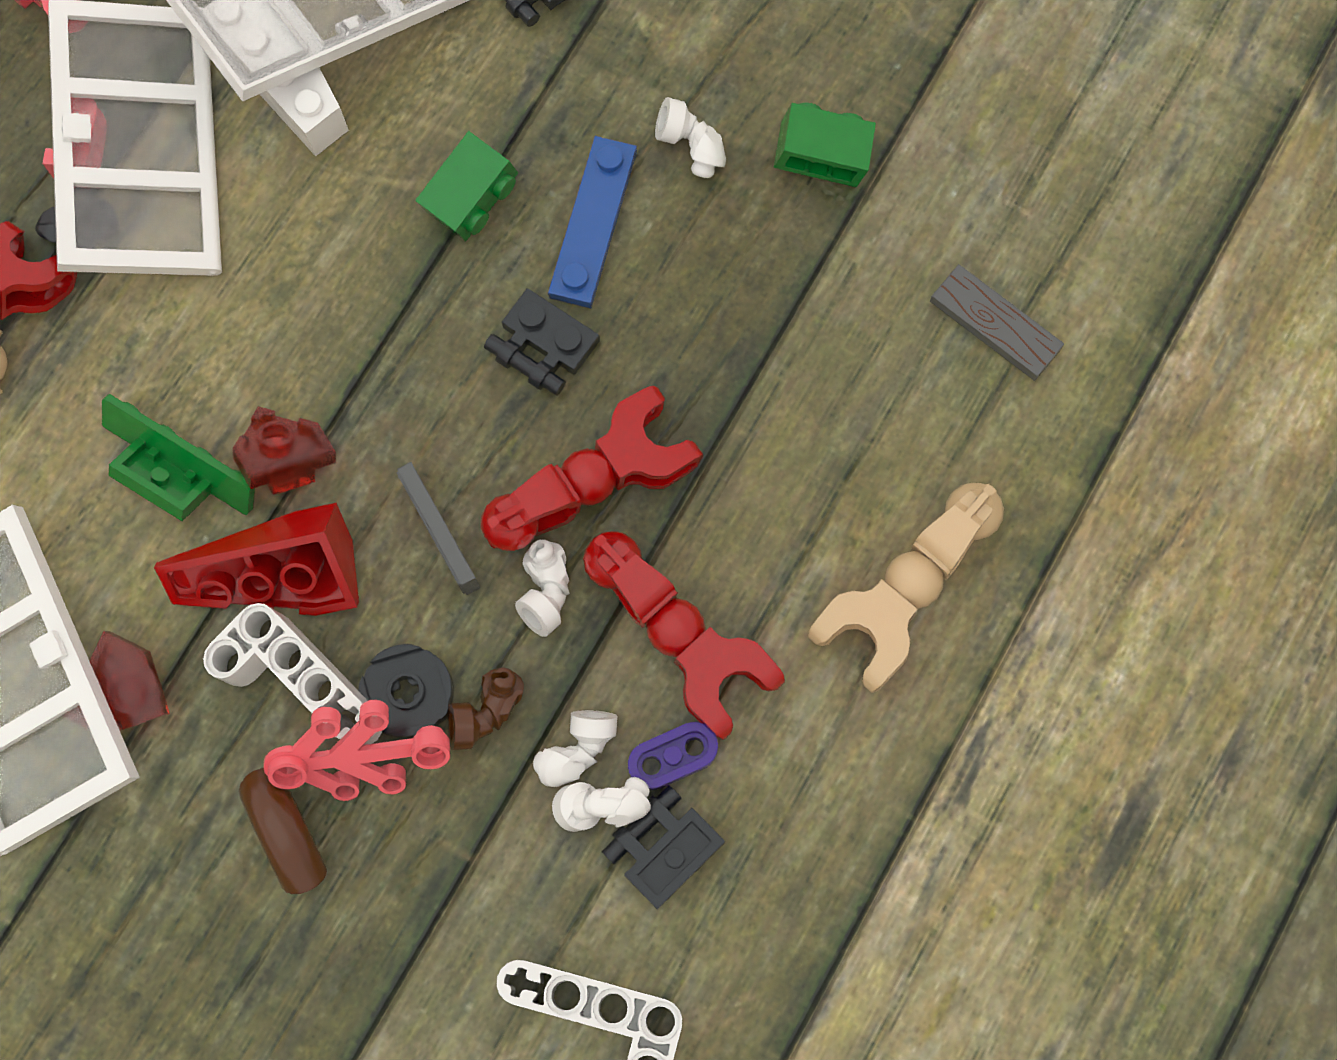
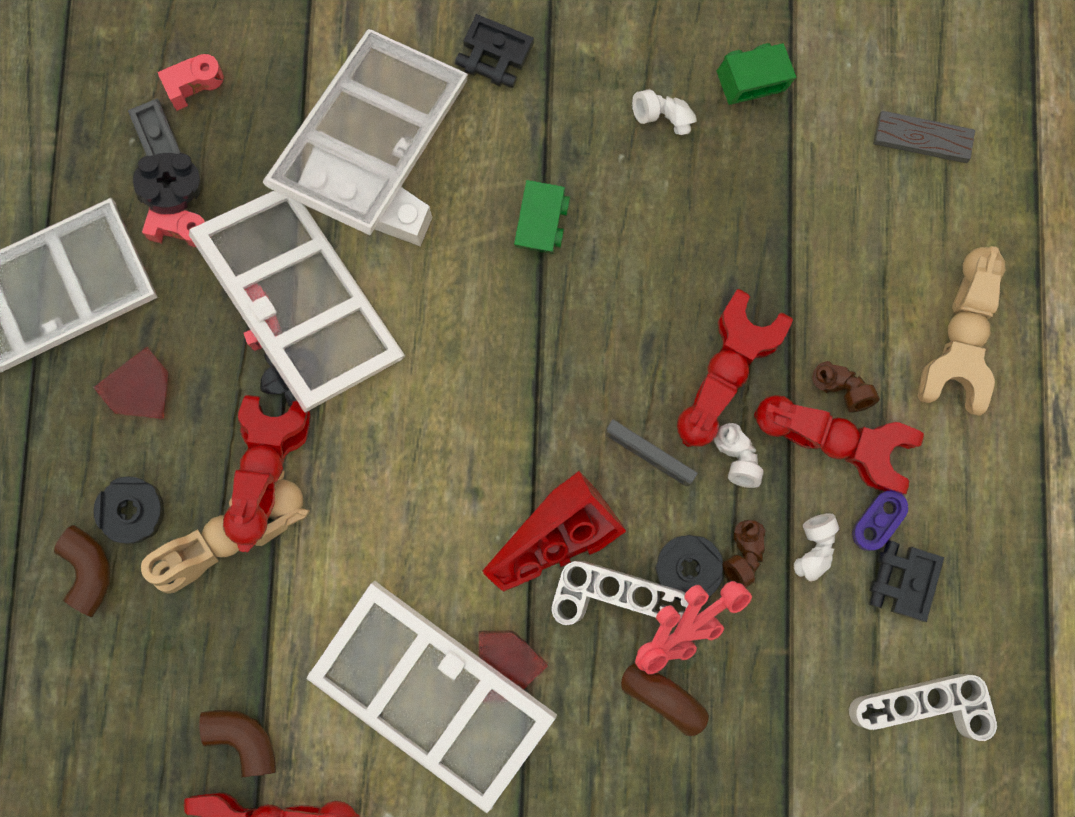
camera: 30 degrees left, 5 degrees up
green bracket [102,394,255,521] -> none
clear red plate [233,406,336,495] -> none
black plate [484,288,600,396] -> none
blue plate [548,136,637,309] -> none
white arm [552,777,651,832] -> none
none -> reddish brown arm [812,361,880,412]

